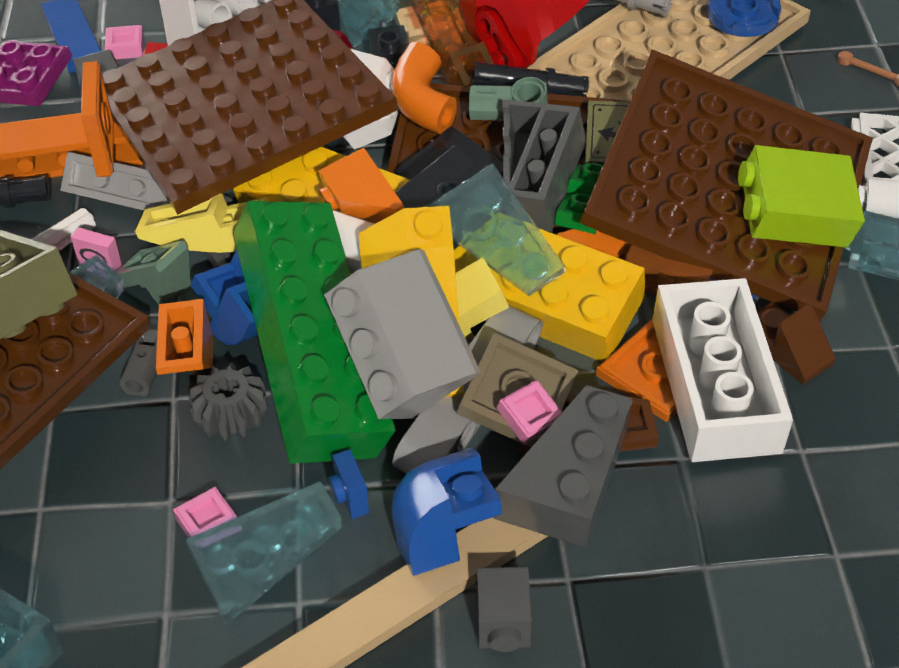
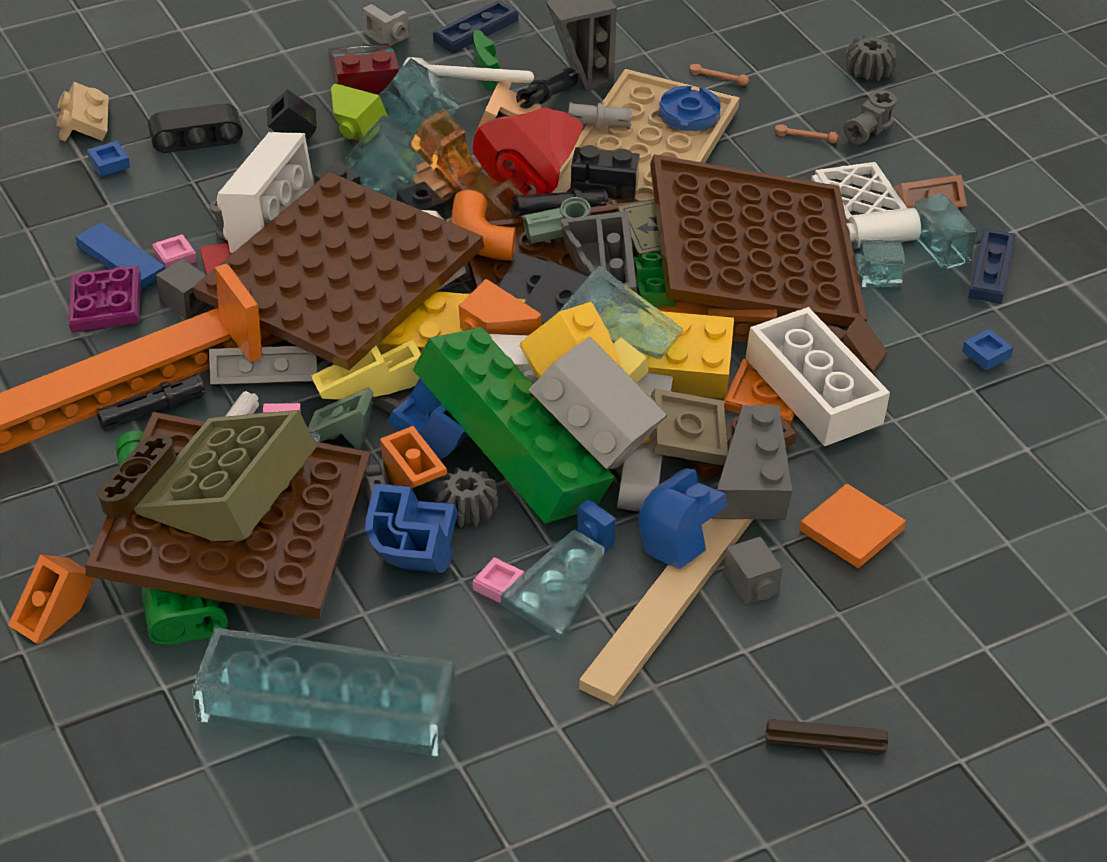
camera: 25 degrees left, 5 degrees down
bright pink tile [496,380,562,445] -> none
lime brick [738,145,865,247] -> none
none -> blue brick [365,484,458,573]
none -> black brick [570,145,640,201]
none -> orange tile [799,484,906,569]

